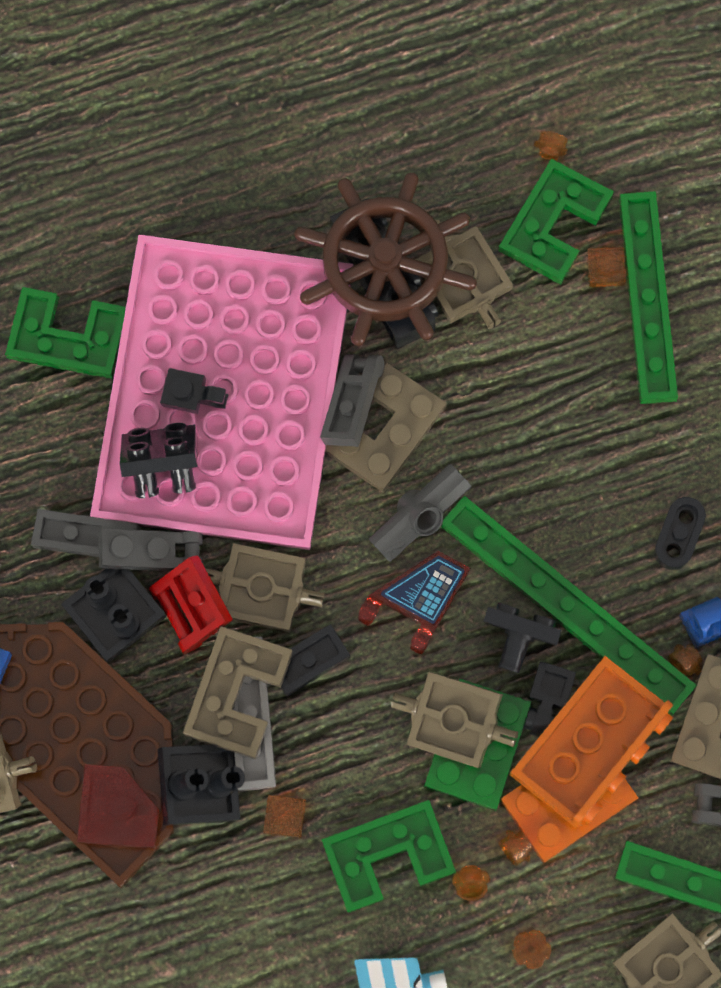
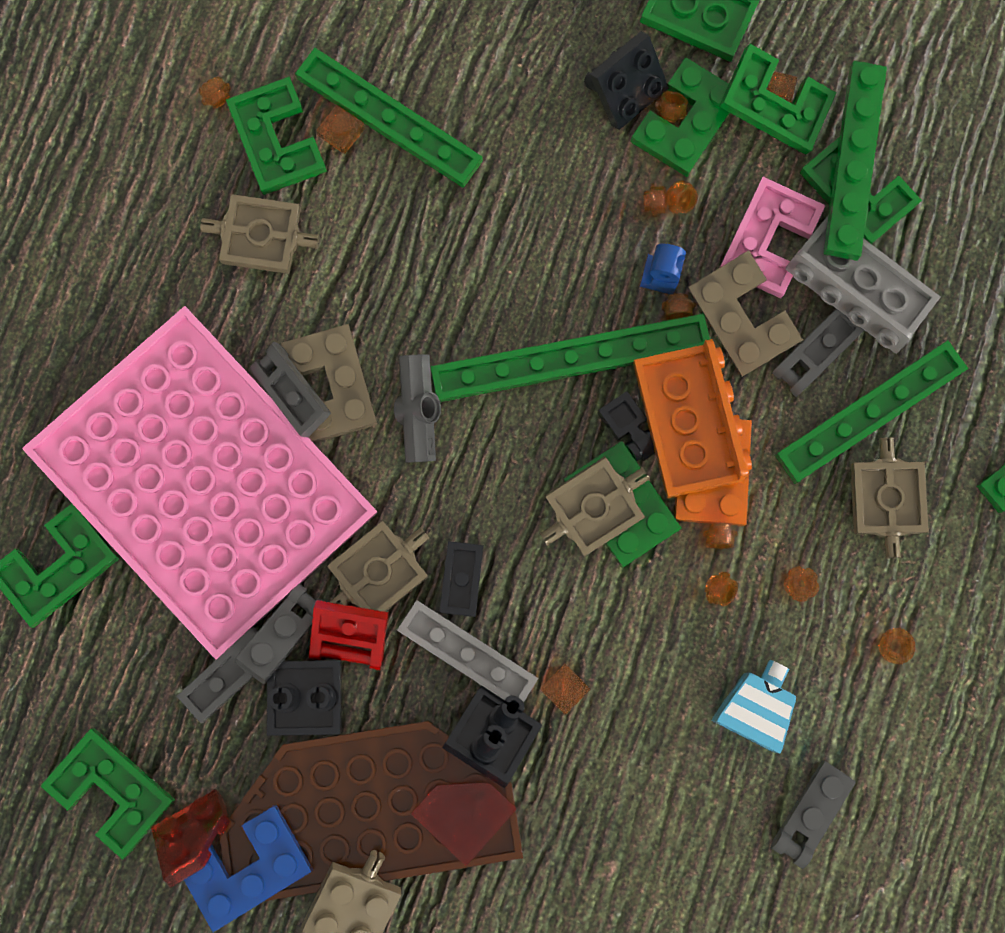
camera: 60 degrees left, 5 degrees up
black plate [119,423,197,498] -> none
black plate [160,368,229,414] -> none
dark tan plate [183,626,293,759] -> none
reddish brown brick [294,172,477,349] -> none
green plate [321,800,456,913] -> none
flag [358,551,471,654] -> none
black plate [484,602,561,673] -> none
black plate [654,497,706,570] -> none

